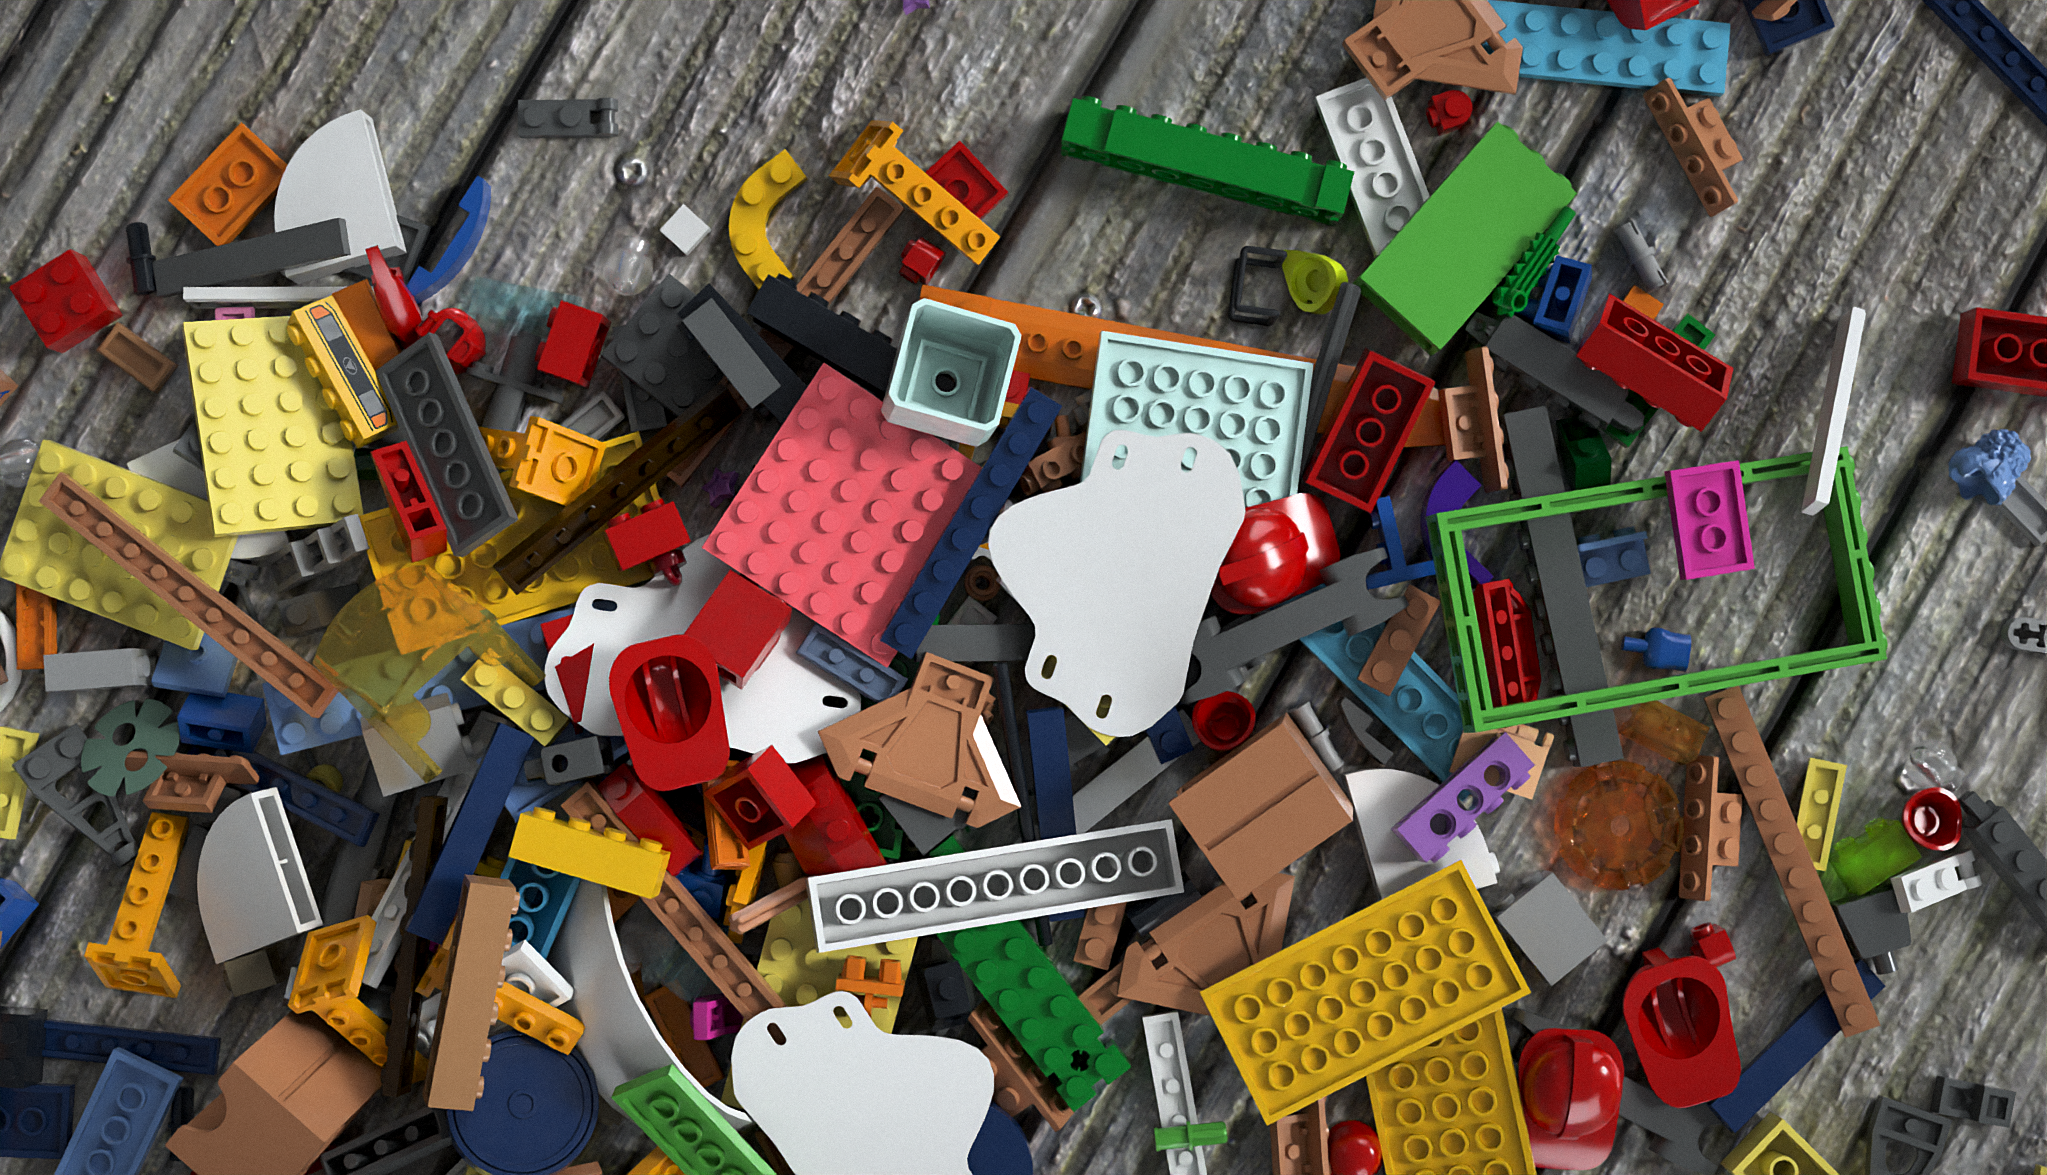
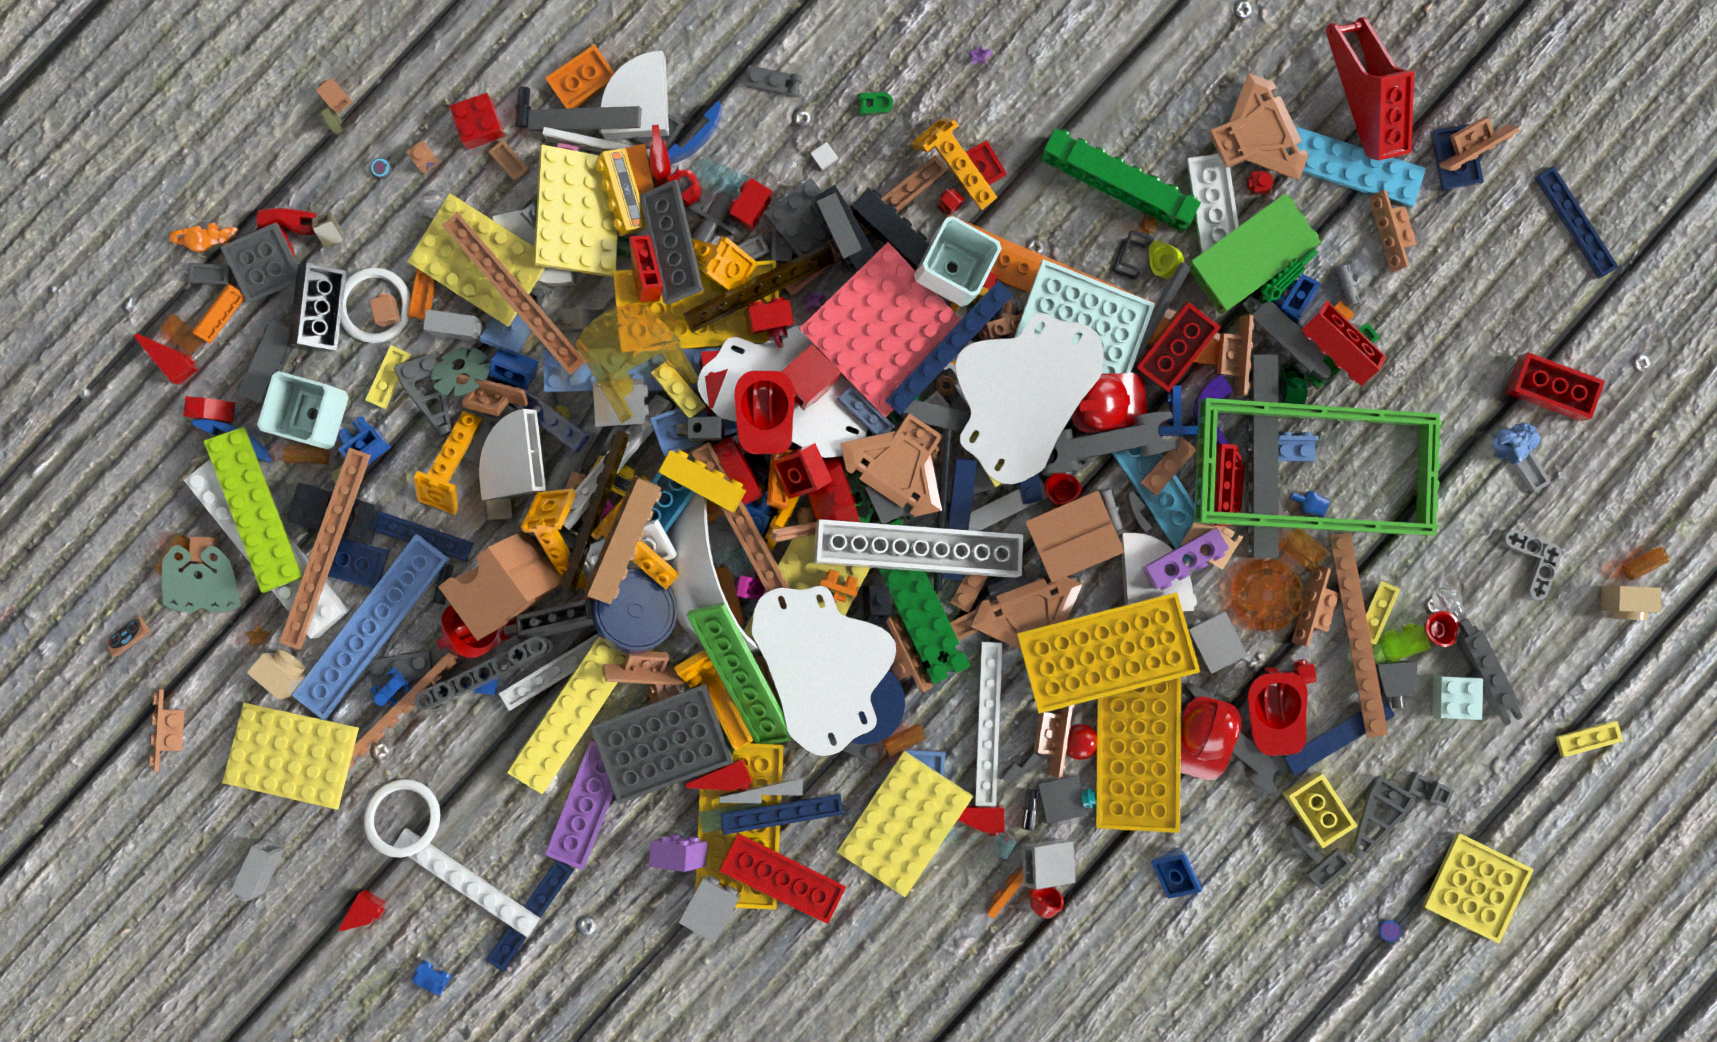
camera: 15 degrees right, 0 degrees up
light grey slope [265,514,369,594] -> none
dark blue tile [405,722,534,945] -> none
yellow plate [729,149,808,290] -> none
bright green axle [1154,1121,1228,1151] -> none
dark pink plate [1664,460,1755,580] -> none
white tile [1801,307,1866,516] -> none
white plate [1890,849,1982,913] -> none
none -> green plate [857,92,893,116]
none -> clear orange plate [1141,216,1158,235]
none -> light aqua brick [1432,675,1483,720]

